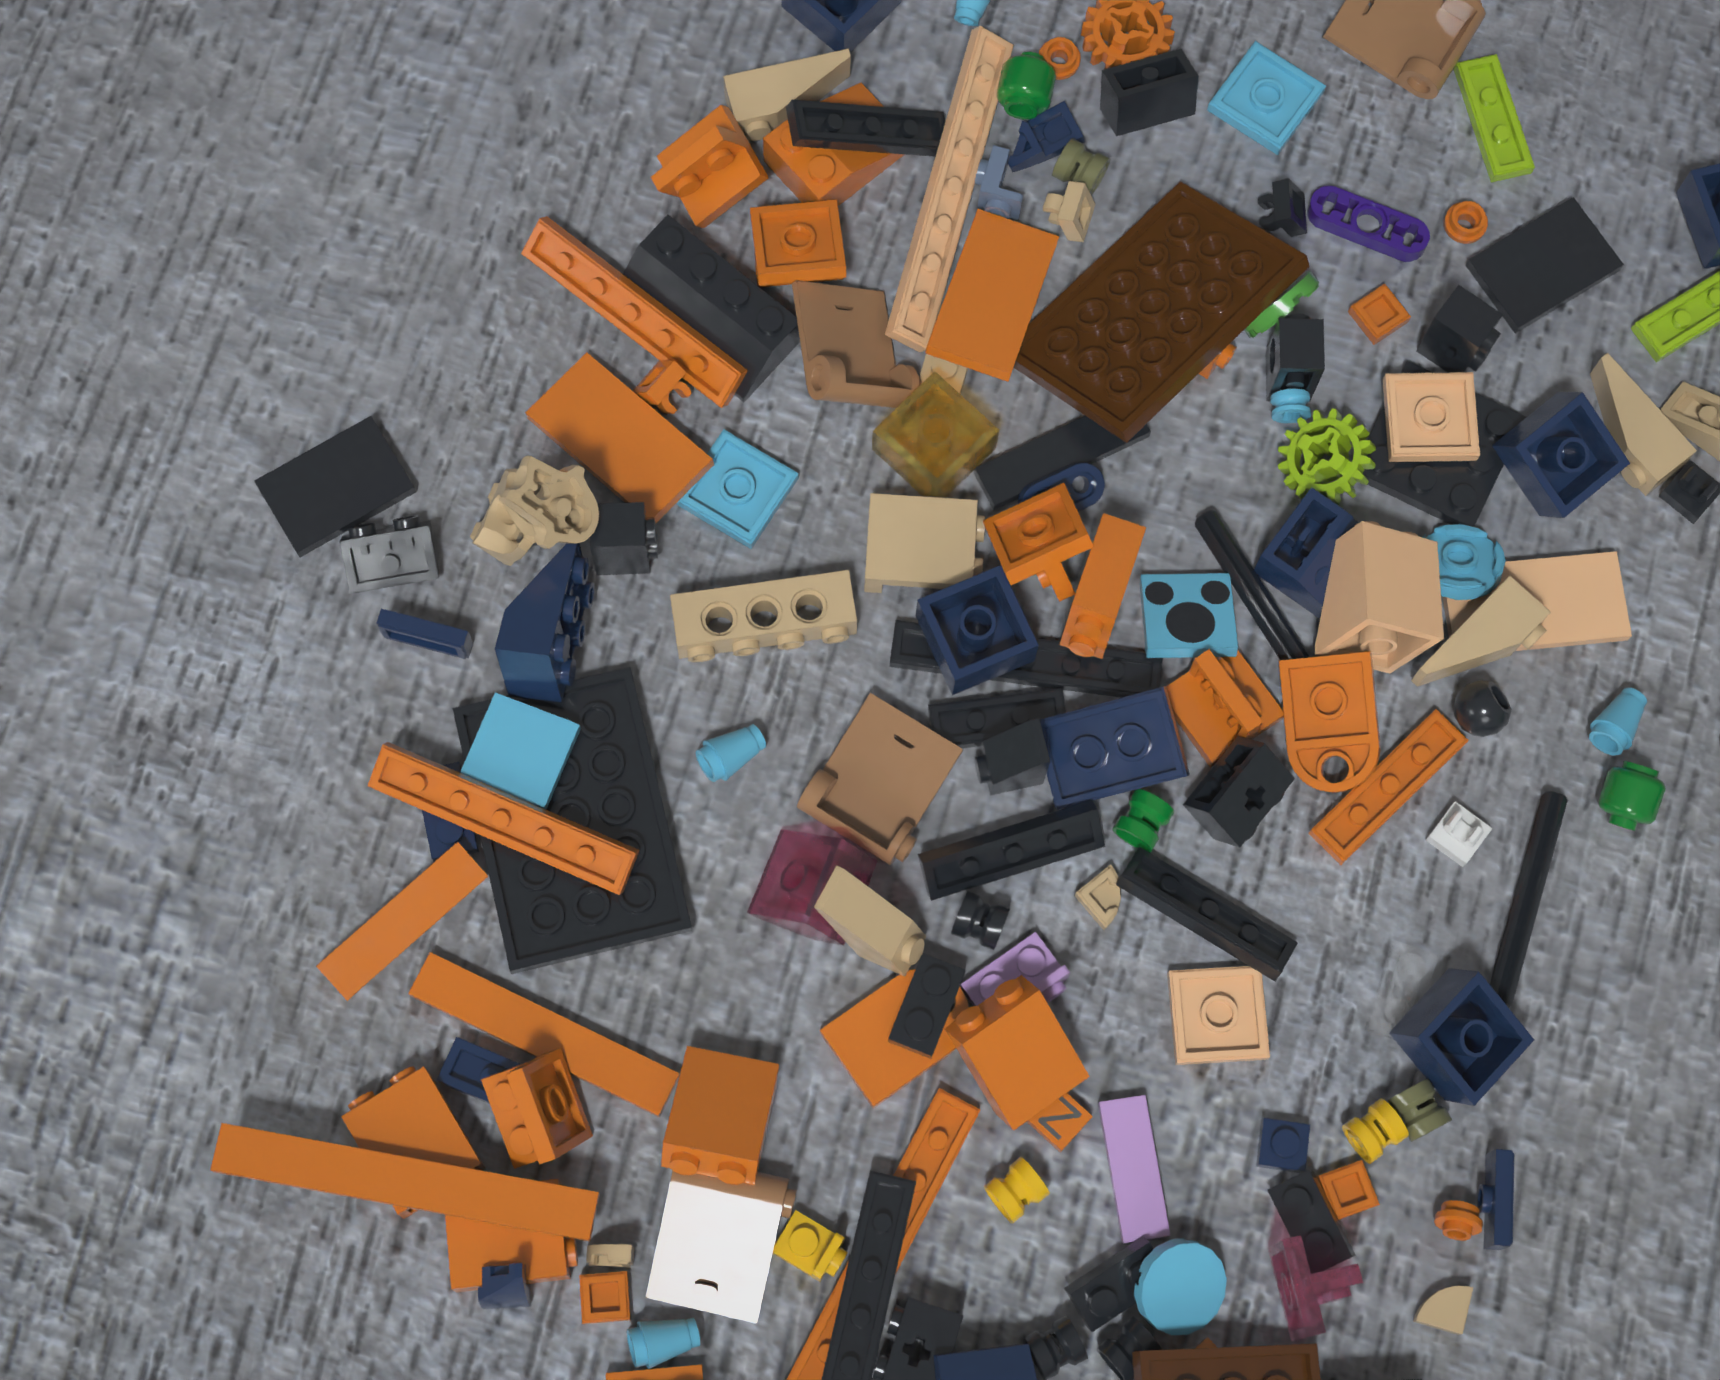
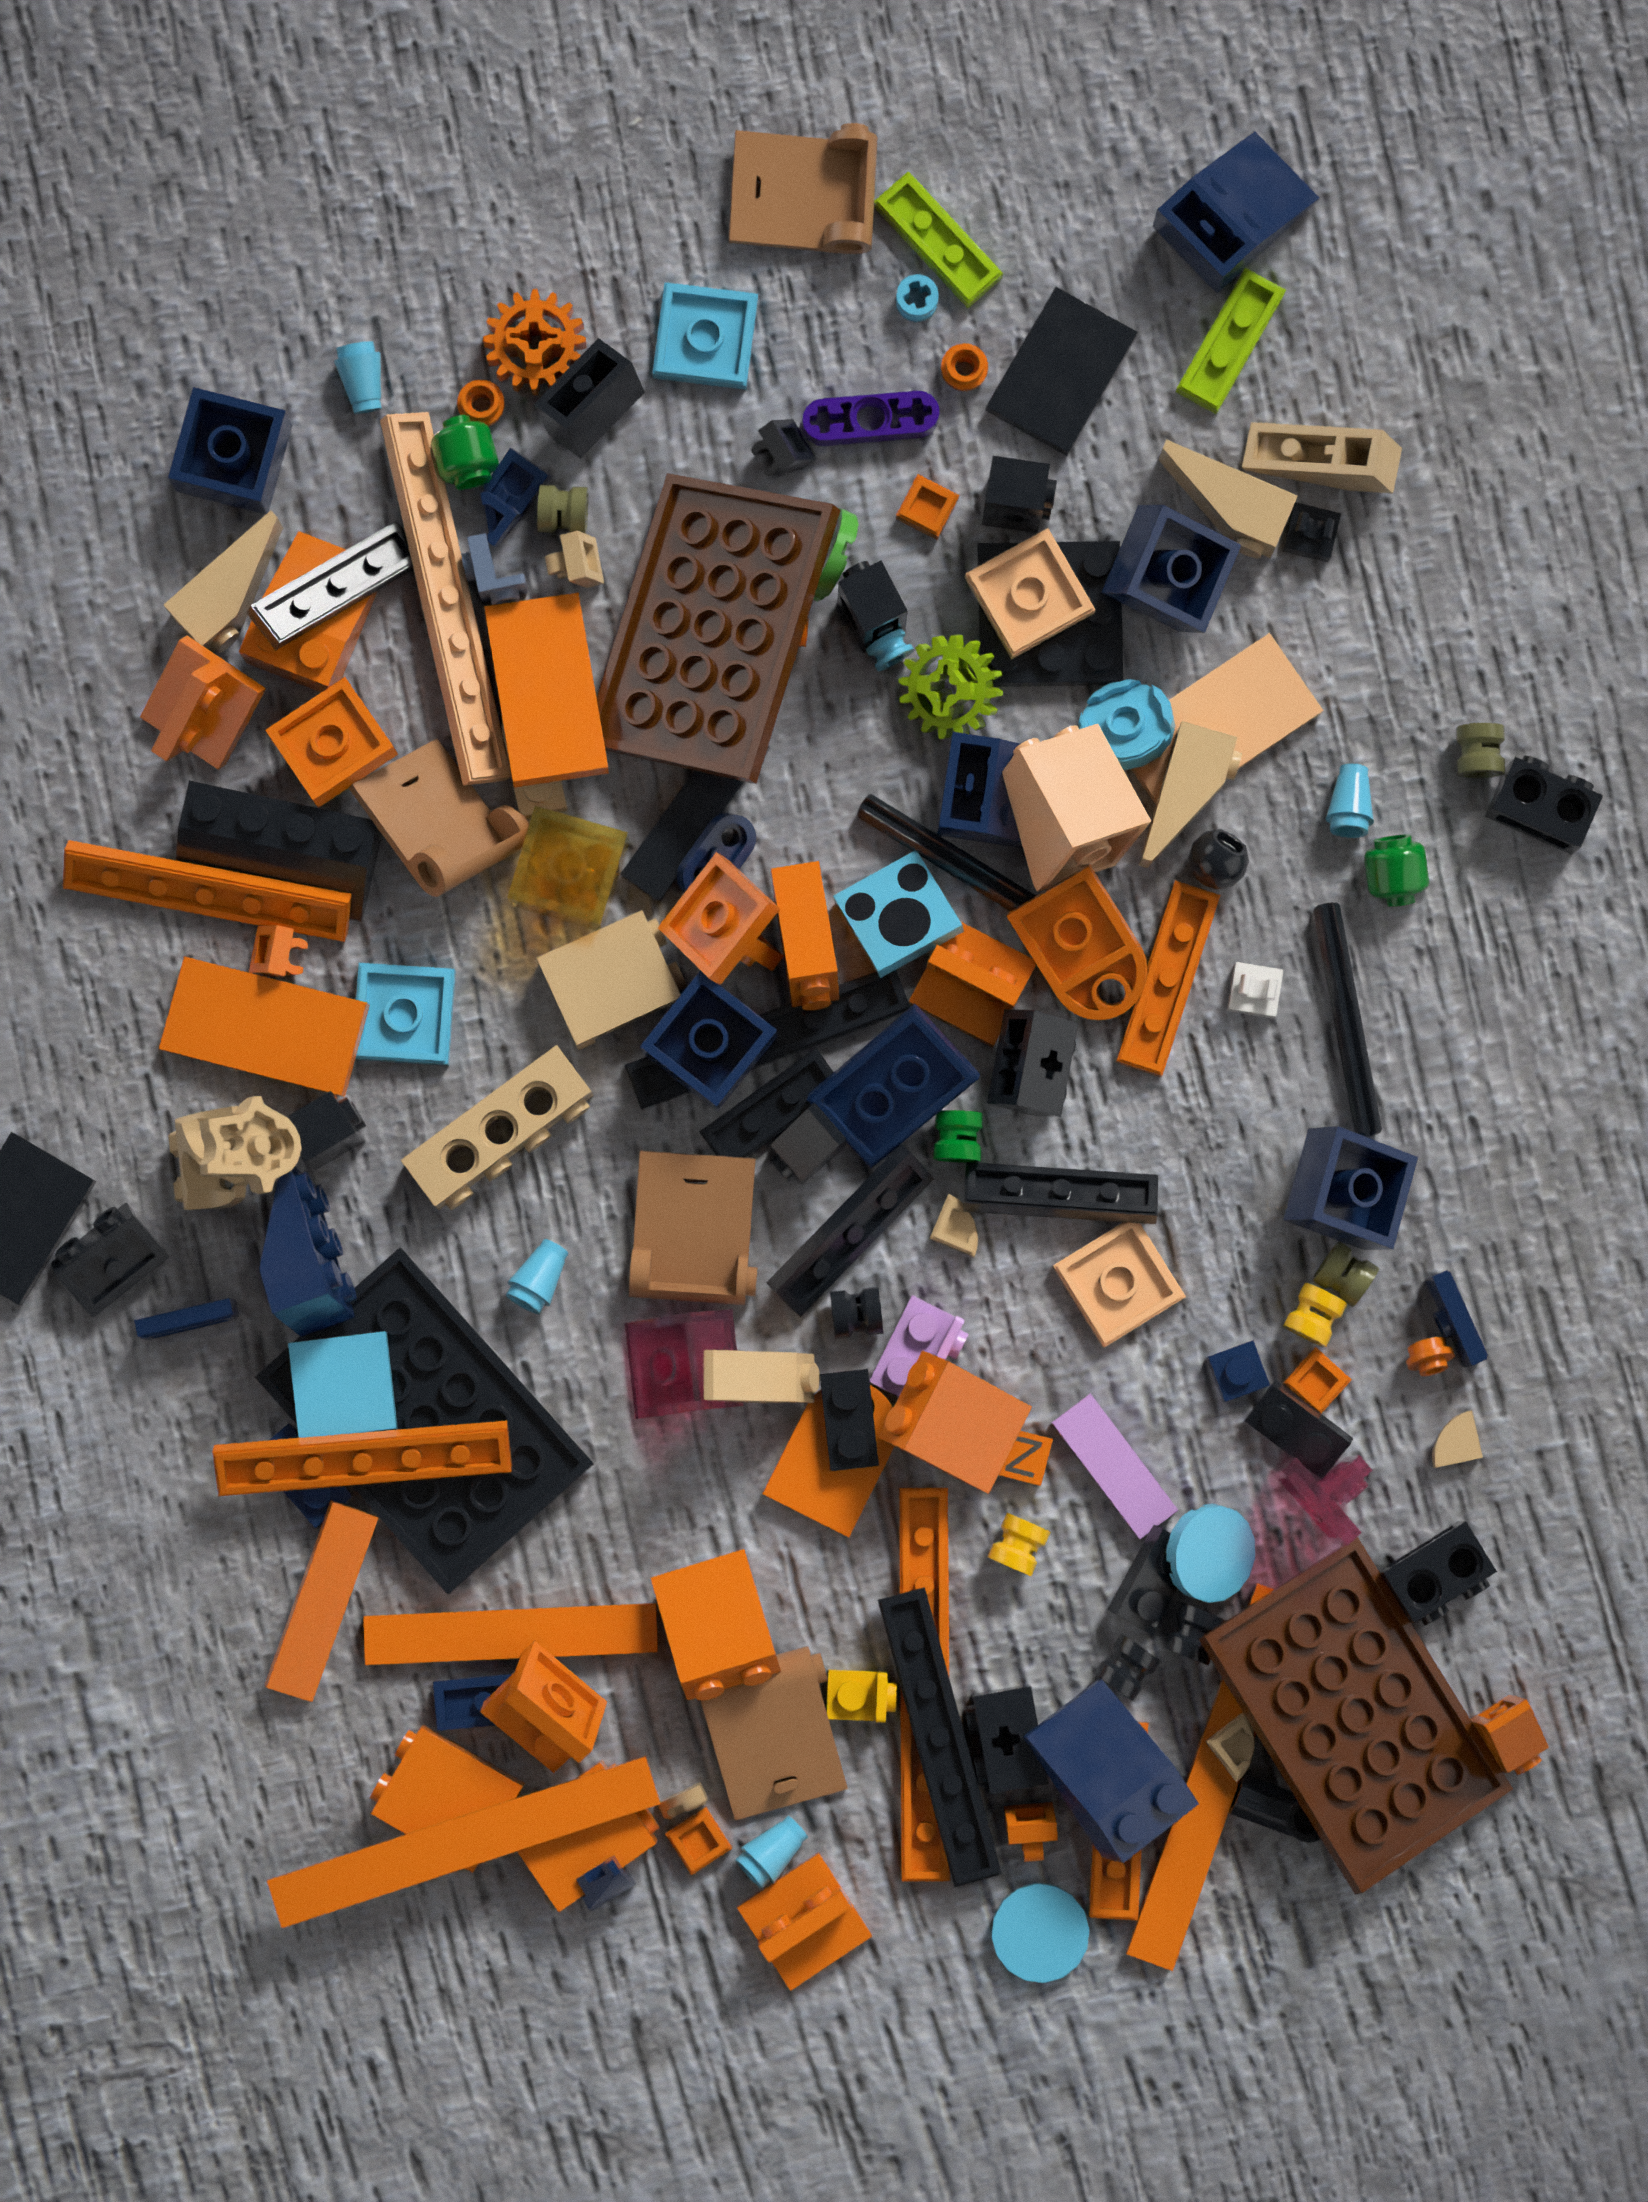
camera: 30 degrees left, 10 degrees up
none -> medium azure bush [896,274,939,322]

